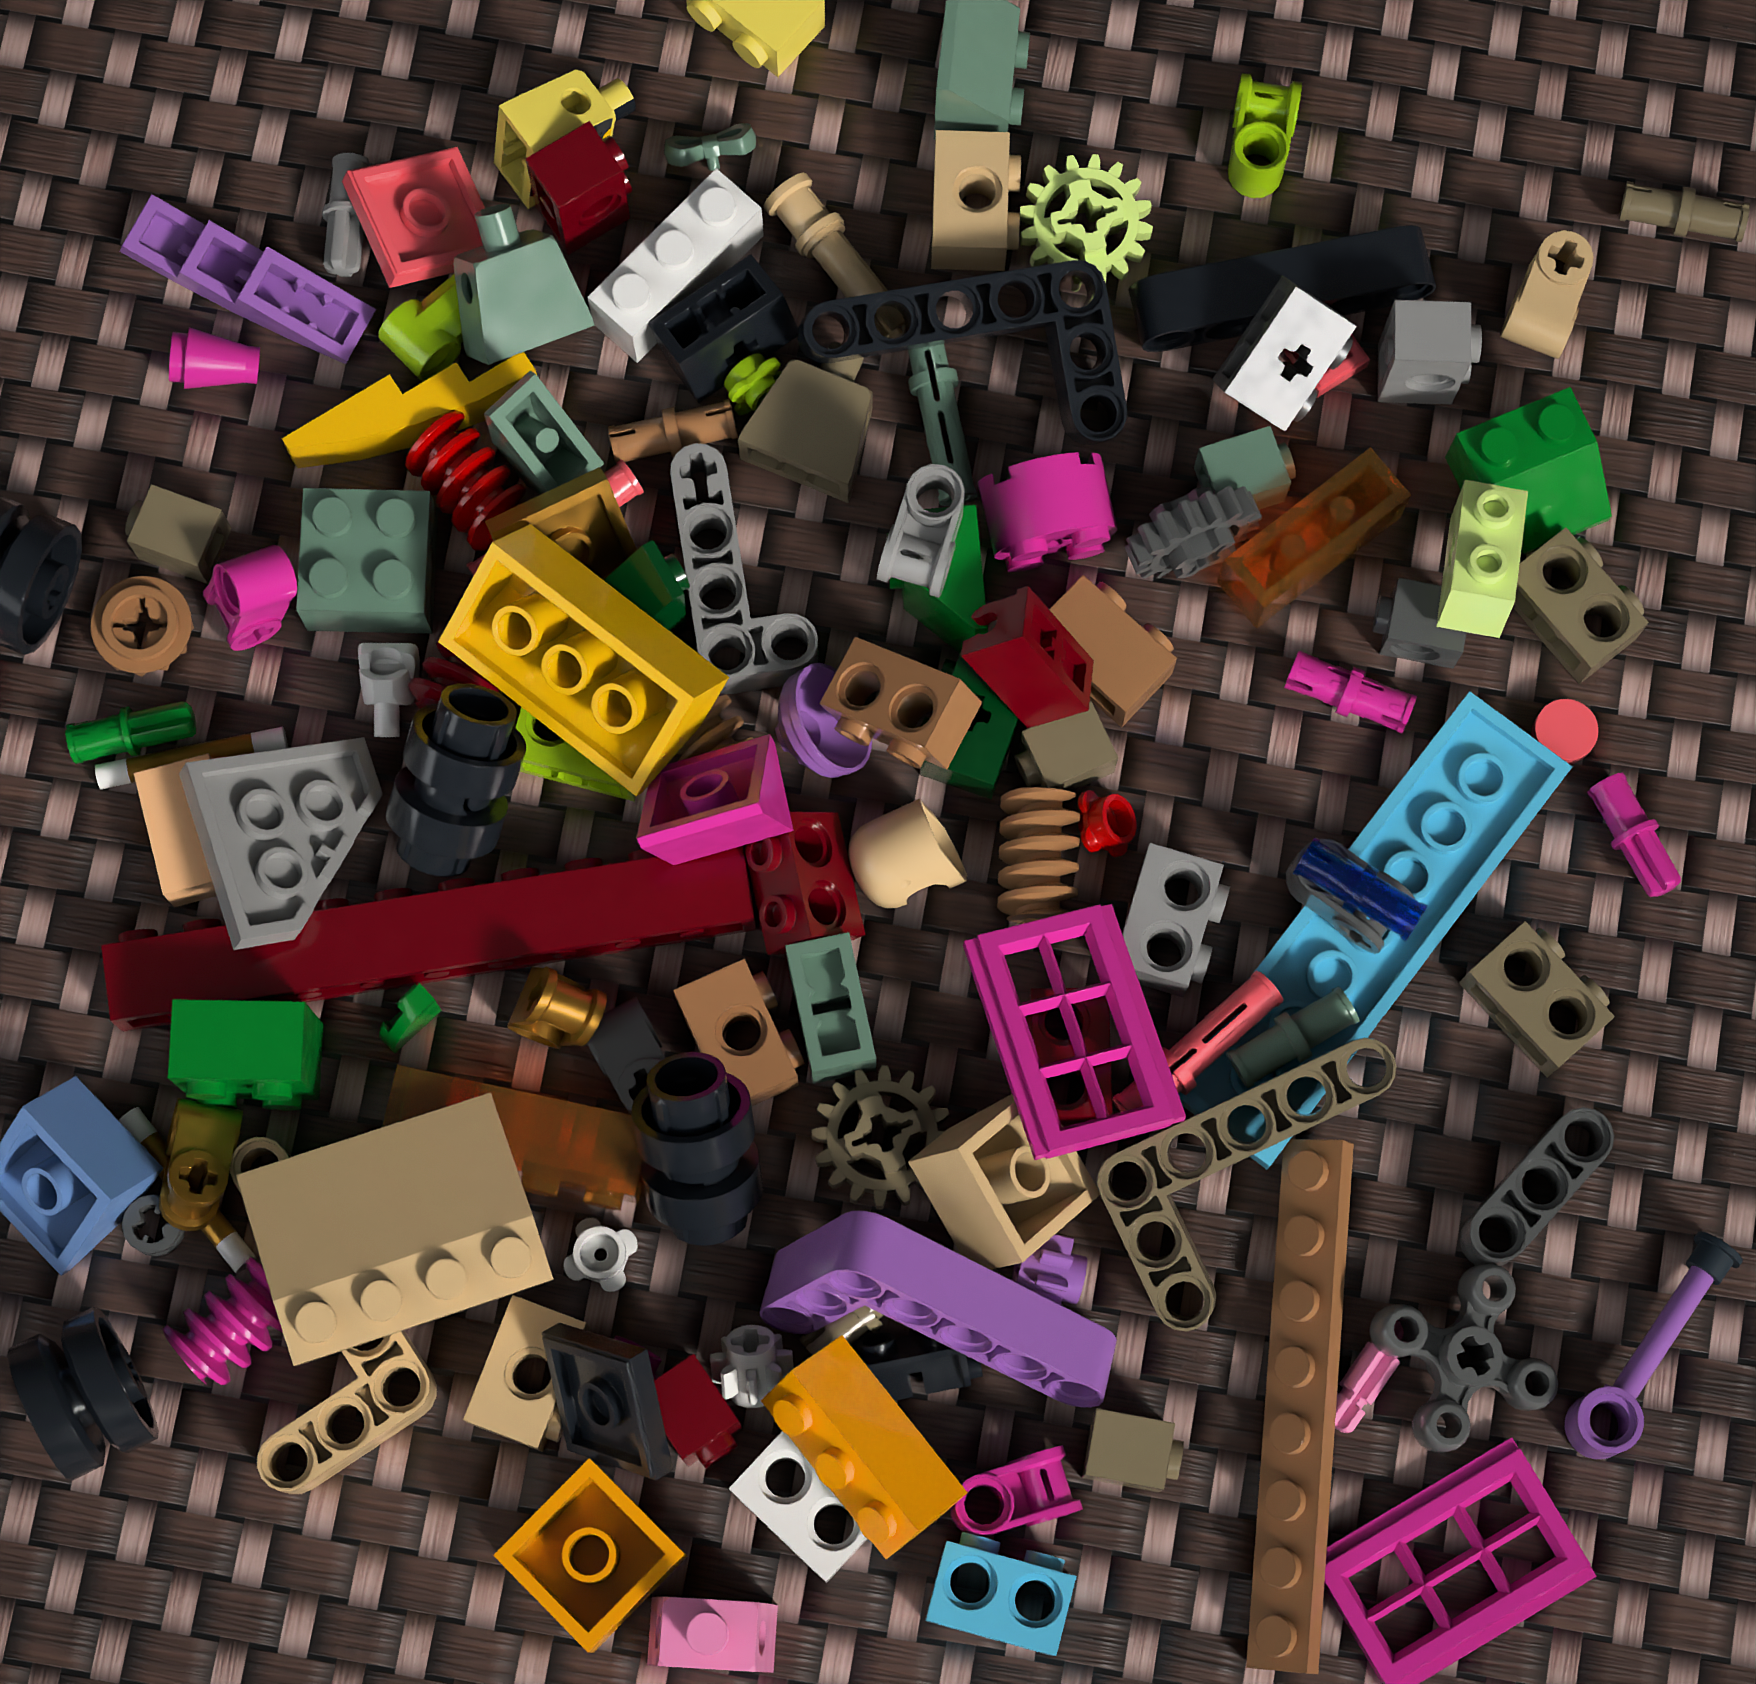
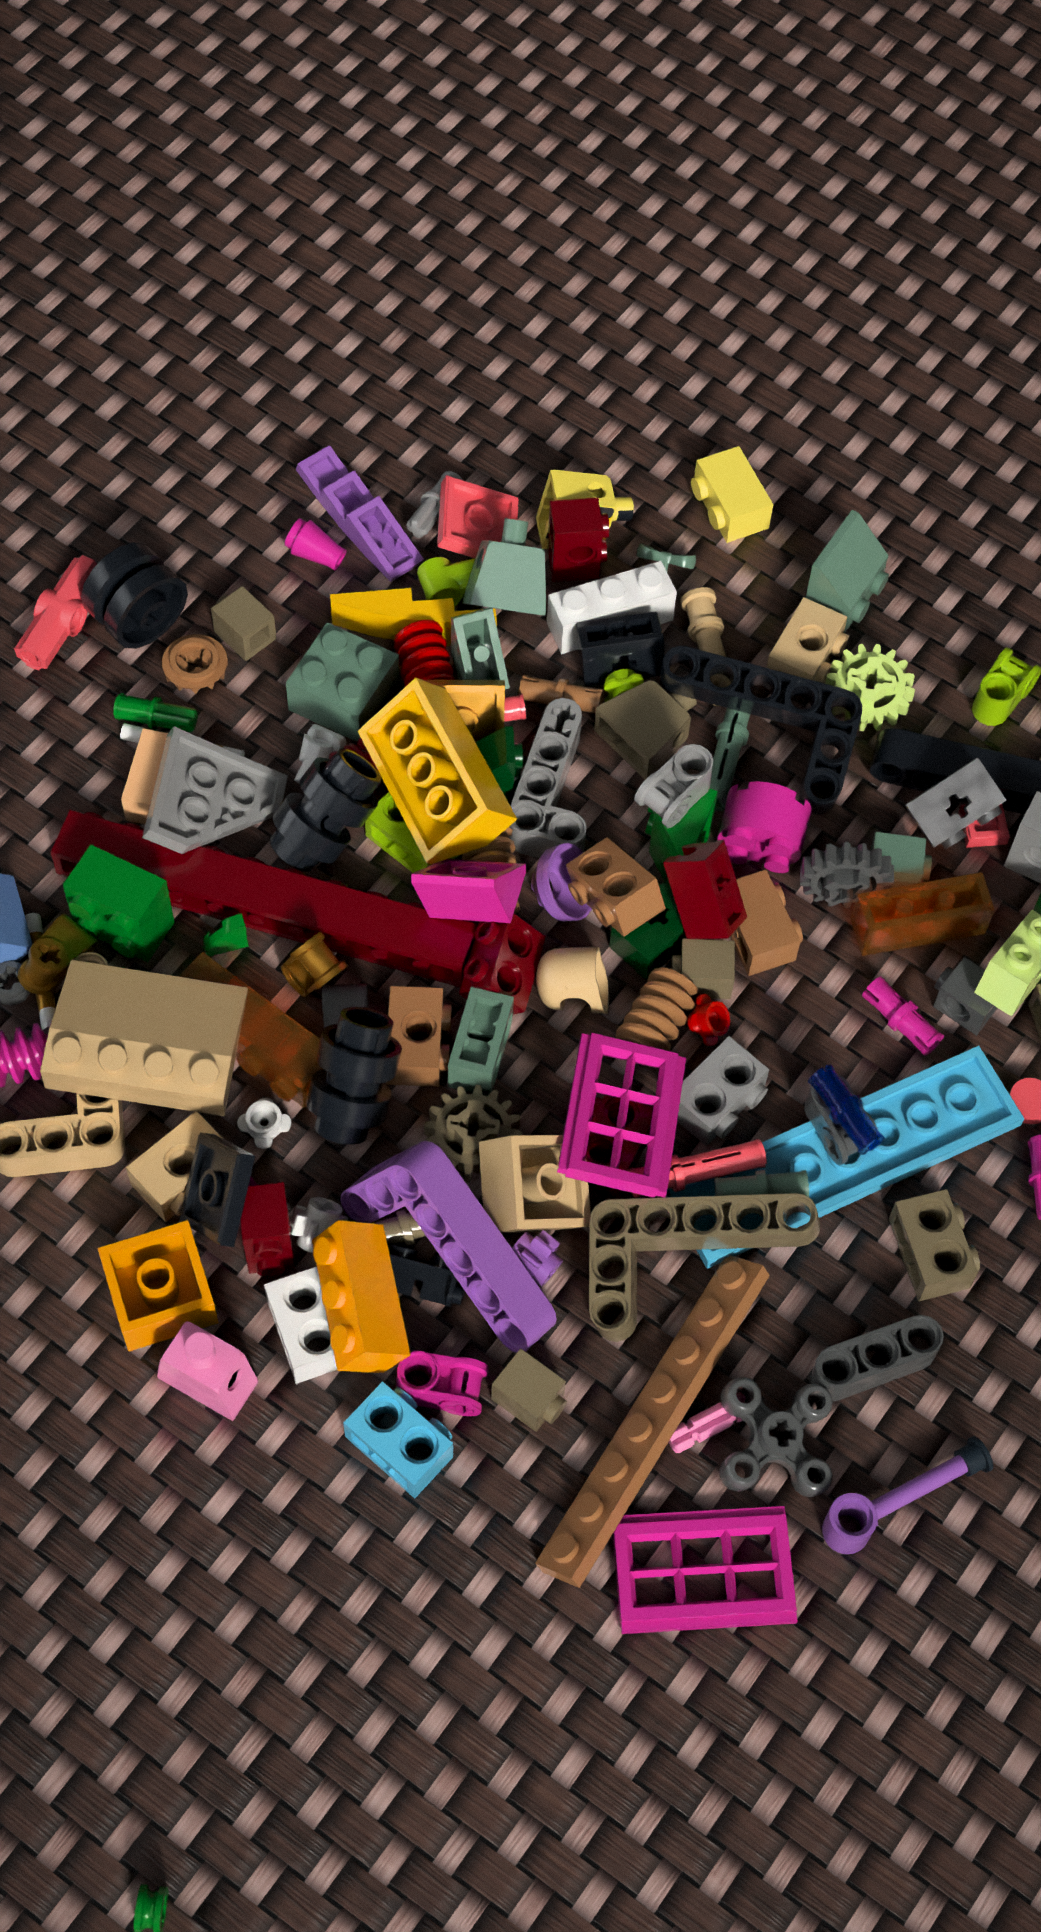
camera: 25 degrees right, 15 degrees down
dark pink piece [203,545,297,651] -> none

